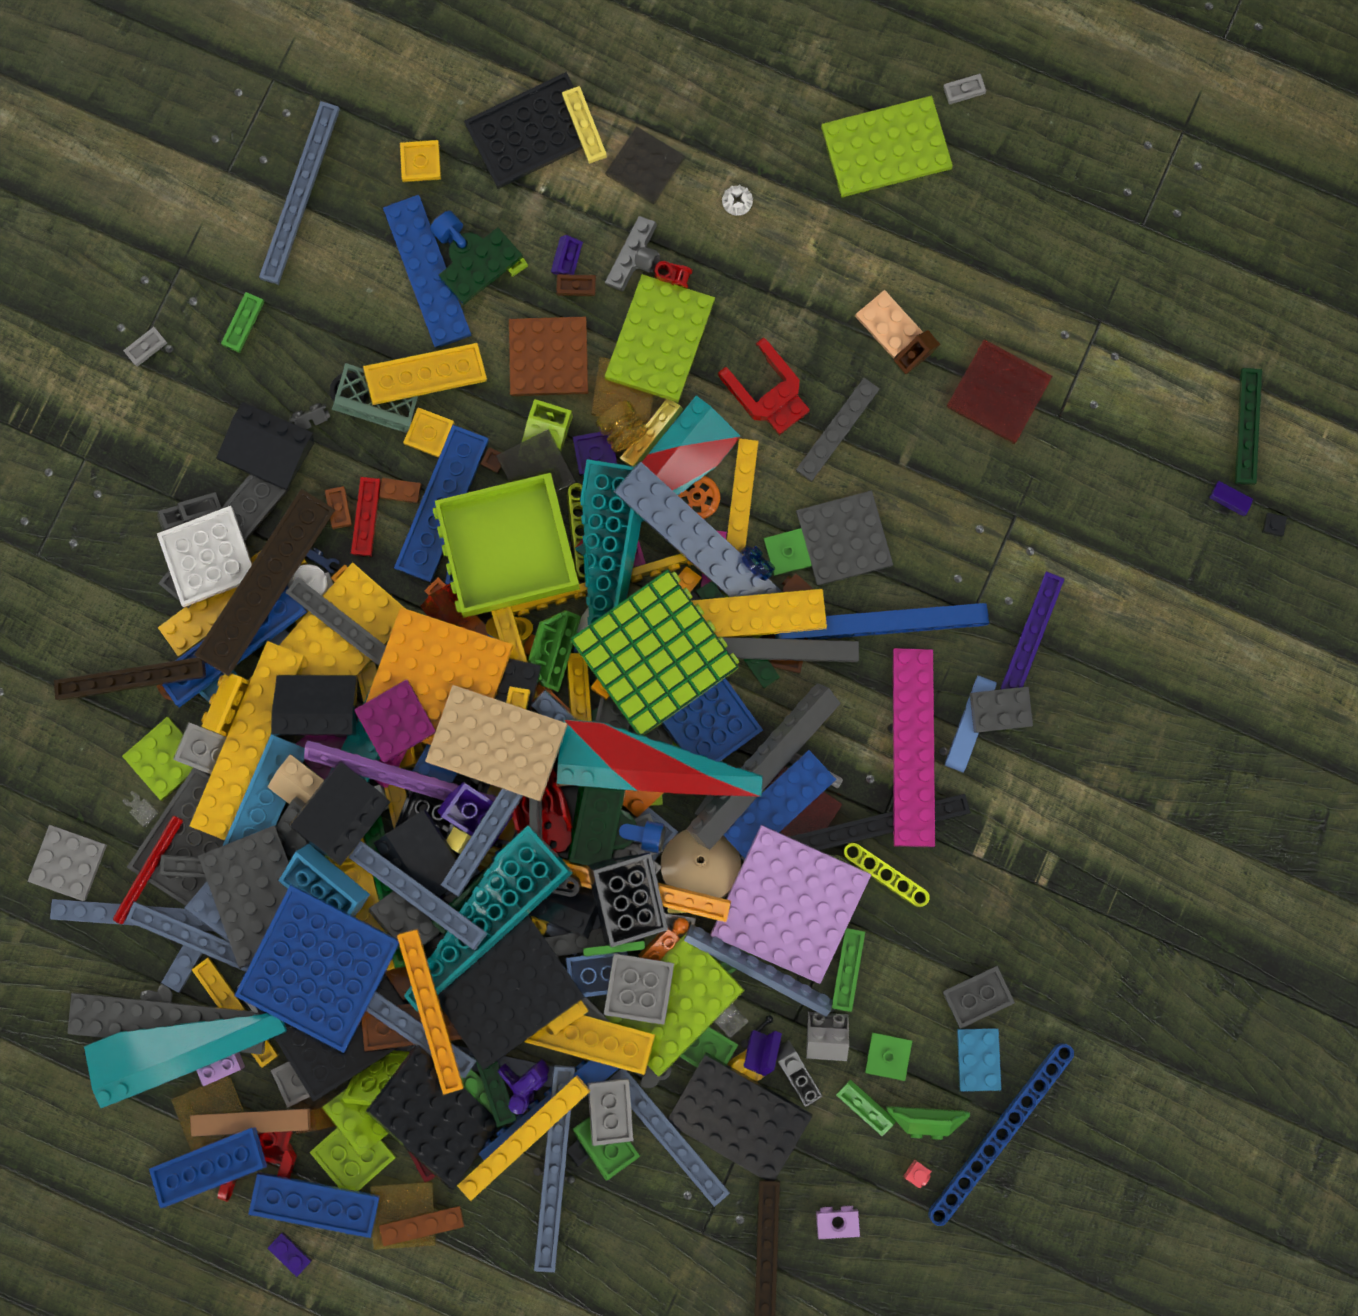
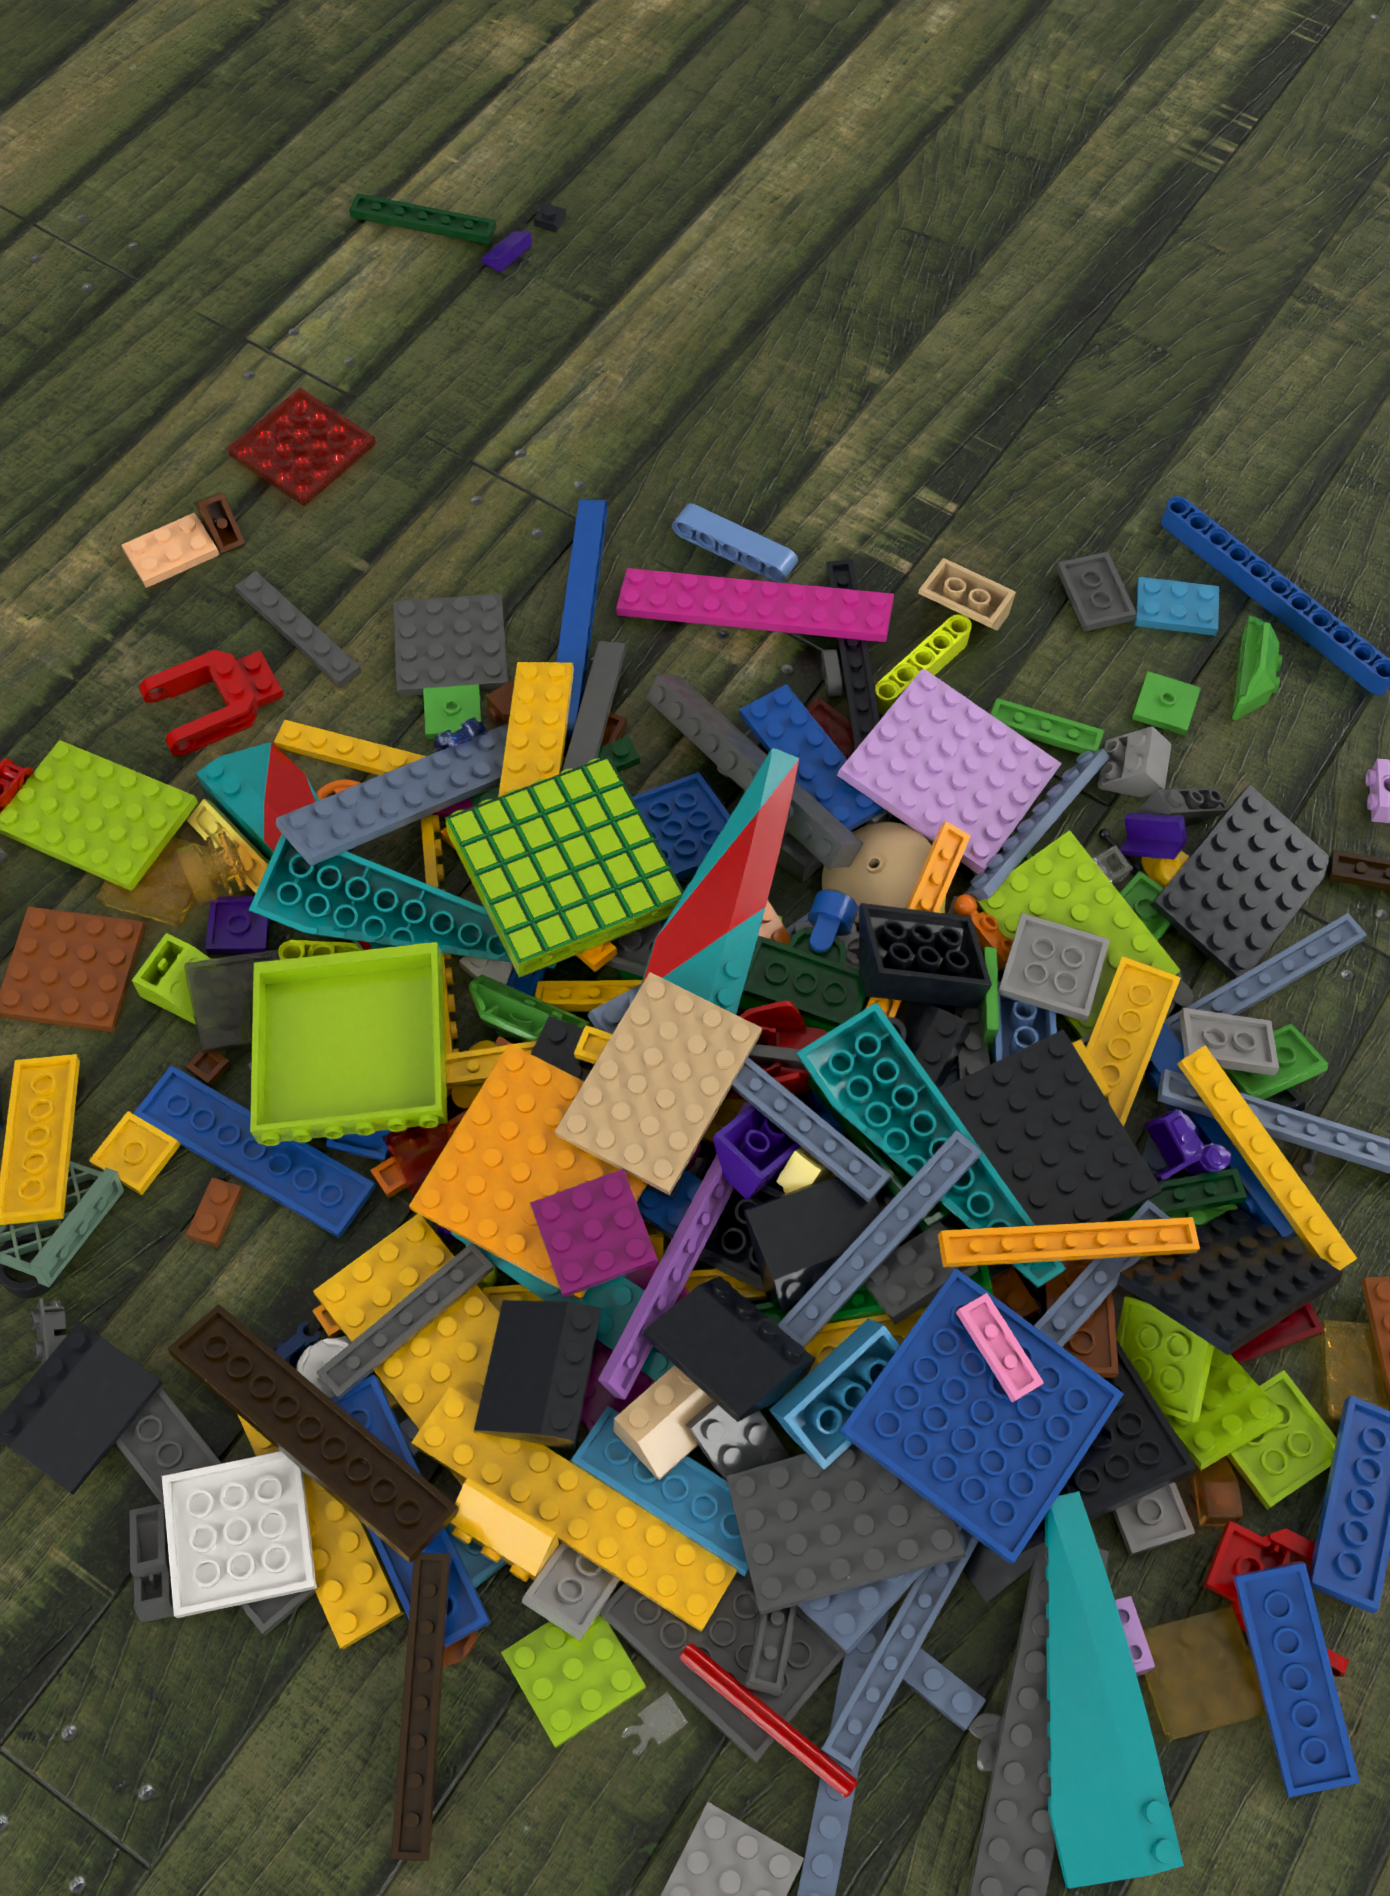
camera: 85 degrees left, 20 degrees down
medium nougat tile [190,1108,311,1136] -> none
yellow plate [192,957,279,1068] -> none
dark orange plate [325,486,352,529] -> none
red plate [351,477,381,557] -> none
bright green plate [836,1080,896,1136] -> none
coral brick [903,1159,932,1188] -> none
dark grey plate [970,687,1033,733] -> none
dark purple plate [1000,571,1064,690] -> none
none -> dark grey beam [821,649,842,697]
none -> tan slope [918,558,1016,631]
none -> bright pink plate [956,1293,1044,1403]

